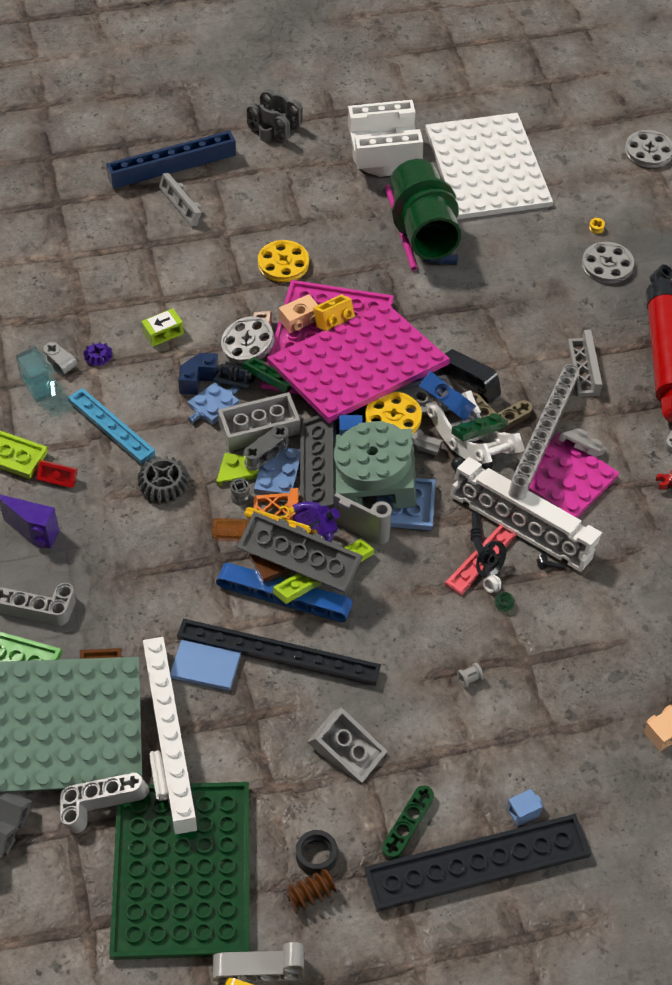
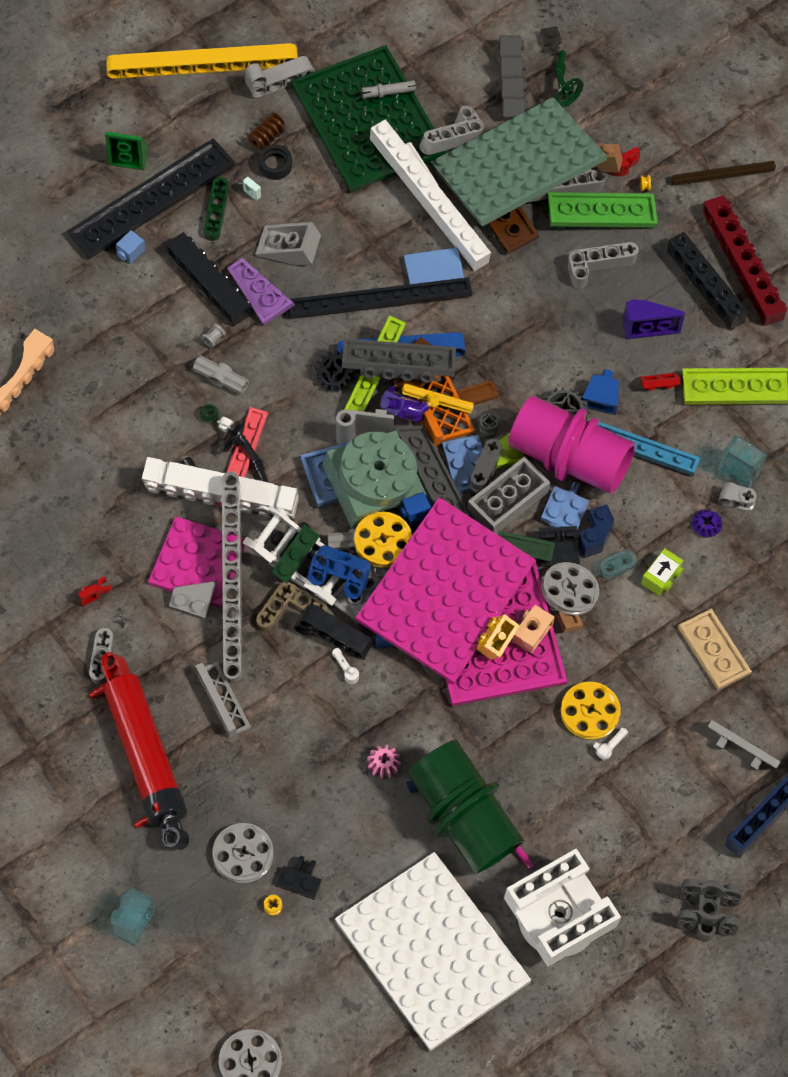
camera: 155 degrees right, 10 degrees up
none -> green slope [105,132,148,171]
none -> black brick [166,232,251,327]
none -> light grey piece [193,356,249,395]
none -> medium lavender wing [227,258,295,325]
none -> light aqua tile [243,177,261,201]
none -> black hinge [276,856,322,900]
none -> black gear [315,350,356,392]
none -> white piece [332,648,359,684]
none -> light grey pin [362,80,416,99]
none -> bright pink gear [367,744,401,779]
none -> dark pink piece [508,395,636,495]
none -> blue torso [582,369,619,415]
none -> white piece [593,728,628,761]
none -> clear light blue plate [600,550,636,578]
none -> tan tile [678,608,752,691]

